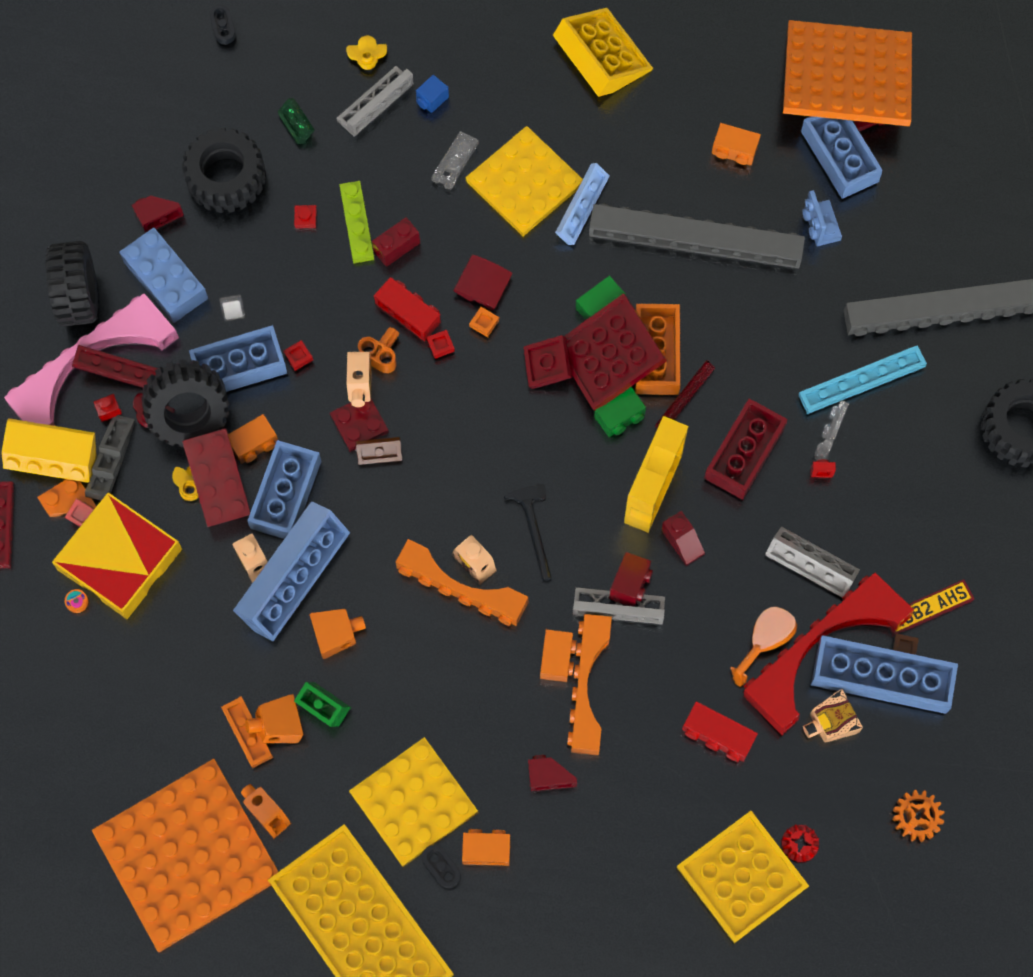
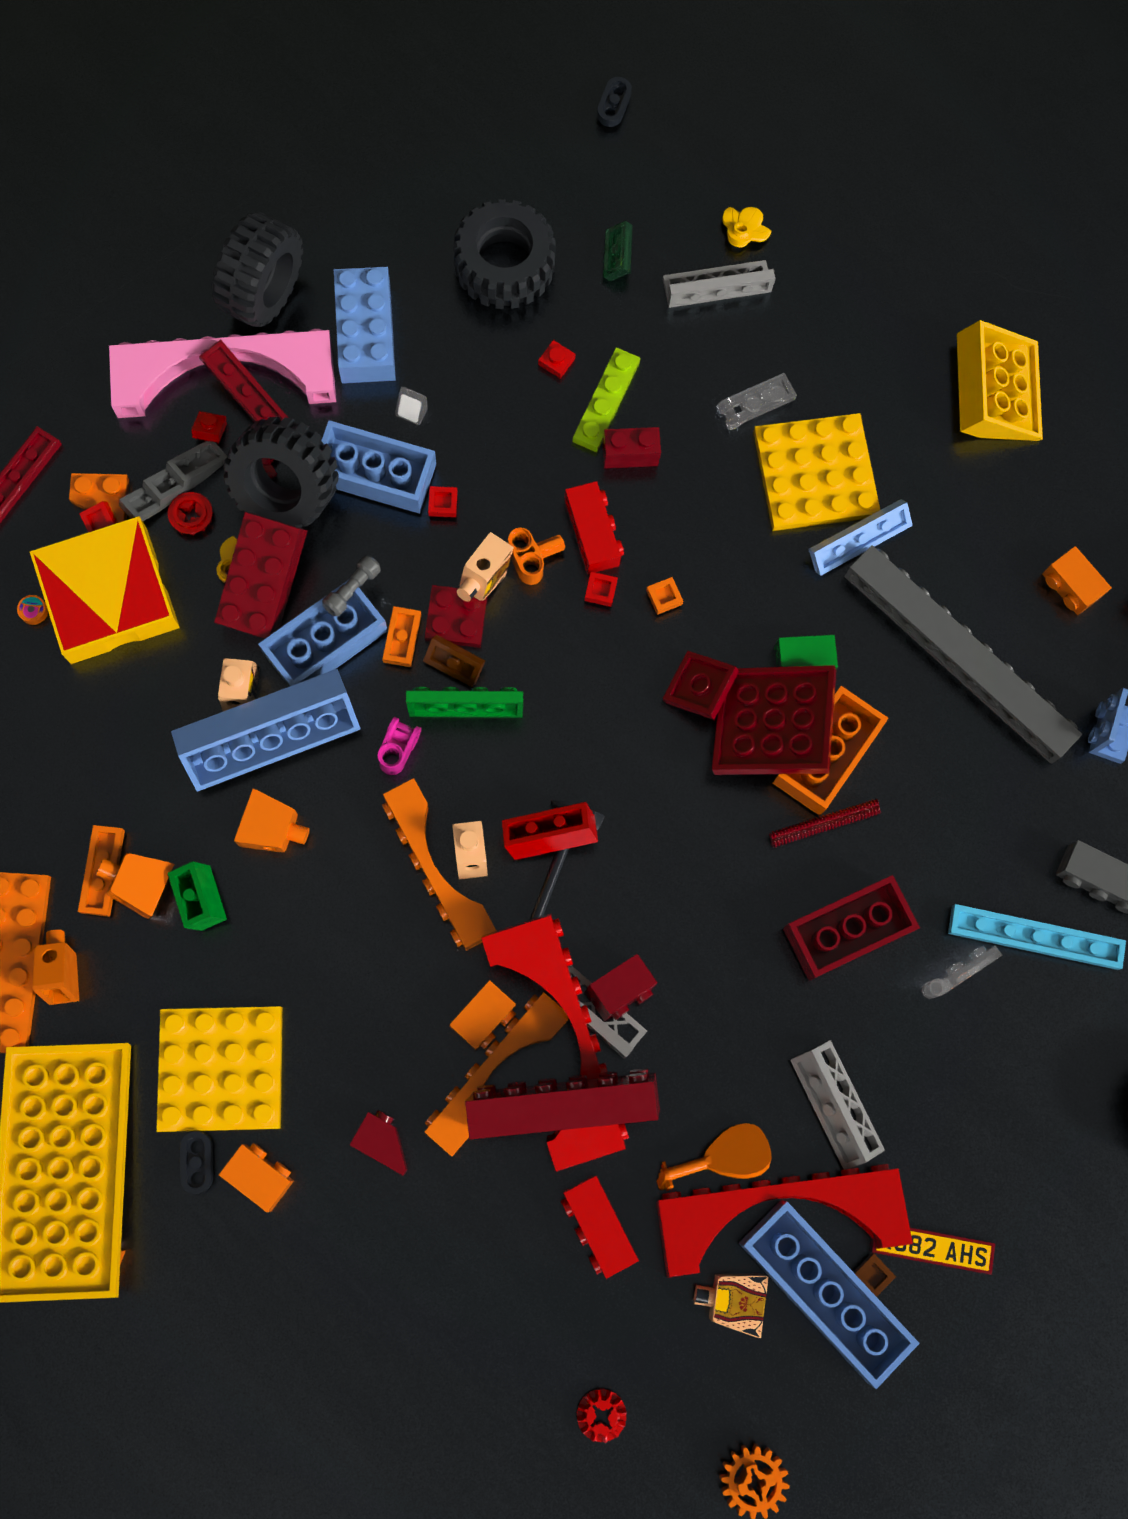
camera: 25 degrees right, 5 degrees up
yellow slope [2,418,97,483] -> none
dark red slope [132,195,184,233] -> none
orange brick [228,414,278,464] -> none
blue brick [416,75,449,113] -> none
dark red slope [453,254,513,310] -> none
green brick [594,387,646,437] -> none
yellow tile [624,416,689,533] -> none
dark red slope [661,511,705,566] -> none
yellow plate [677,811,809,944] -> none
red plate [810,459,836,478] -> none
none -> red gear [168,492,213,536]
none -> dark grey piece [322,556,381,616]
none -> dark pink piece [378,717,421,775]
none -> orange plate [382,606,422,667]
none -> green plate [406,687,523,718]
none -> dark red brick [465,1068,660,1140]
none -> red arch [481,913,629,1172]
none -> red brick [502,802,598,860]

